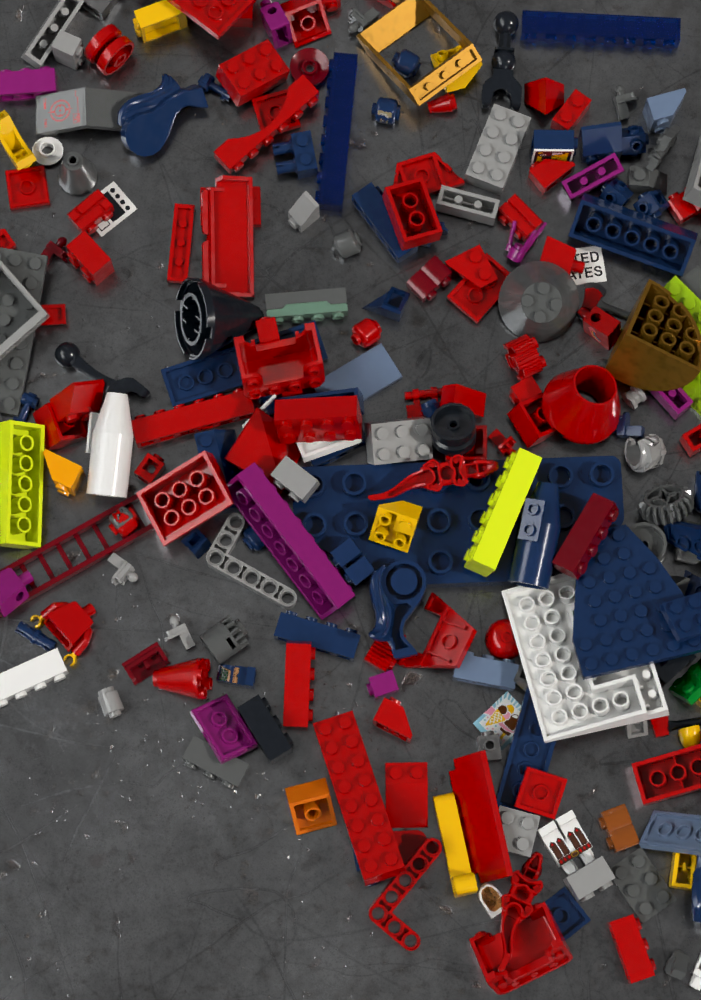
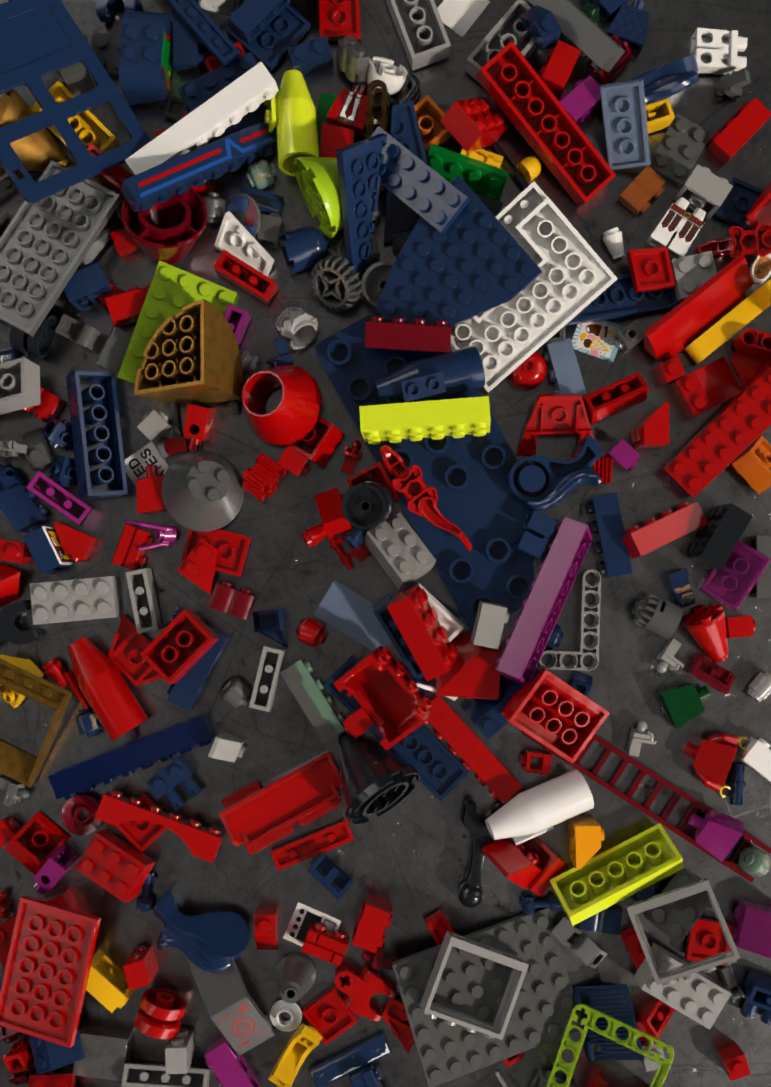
camera: 110 degrees left, 10 degrees up
red head [108,506,140,537] -> none
yellow slope [368,501,423,553] -> none
dark blue head [391,49,422,79] -> none
none -> red piece [64,636,148,741]
none -> red brick [123,945,159,991]
none -> light grey brick [137,410,173,444]
none -> light grey brick [249,645,286,712]
none -> red slope [254,907,278,950]
none -> red cone [301,523,327,548]
none -> dark blue window [308,853,354,900]
none -> red piece [335,963,397,1022]
none -> red brick [583,372,649,424]
none -> white cone [602,227,625,260]
none -> red brick [653,356,686,386]
none -> dark green torso [656,682,711,729]
none -> red brick [725,615,756,638]

